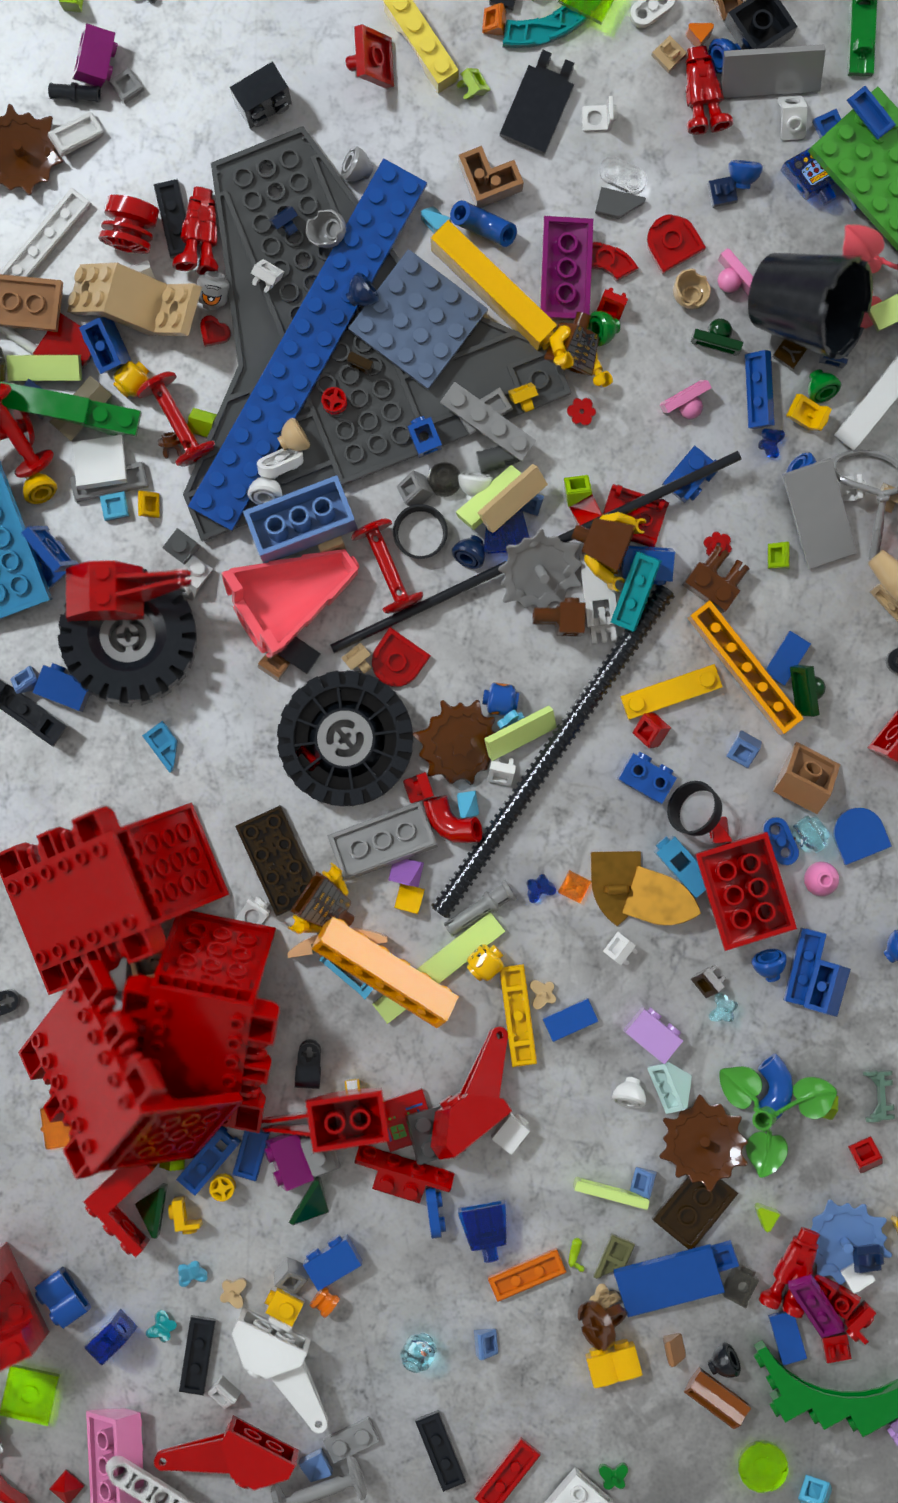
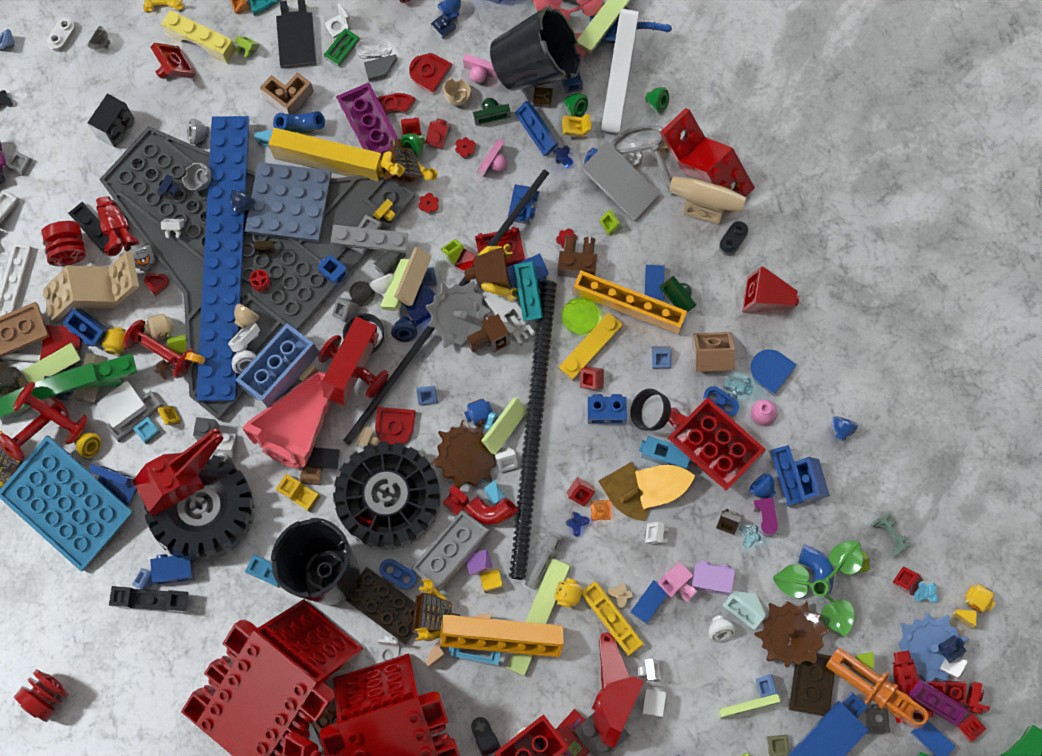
camera: 20 degrees left, 15 degrees down
none -> tan head [144,314,173,340]
none -> light orange tile [185,352,206,365]
none -> black cone [271,518,360,605]
none -> yellow slope [275,474,321,512]
none -> red brick [322,317,379,405]
none -> green tile [324,28,360,67]
none -> blue plate [379,559,417,590]
none -> medium blue slope [416,385,438,405]
none -> red bracket [425,118,451,148]
none -> red plant [455,137,476,158]
none -> clear neon green tile [561,297,599,335]
none -> red slope [567,477,595,507]
none -> white tile [637,659,661,681]
none -> bright pink brick [658,562,697,602]
none -> magenta leg [752,498,778,537]
none -> orange piece [826,647,928,729]
none -> medium azure piece [914,582,938,603]

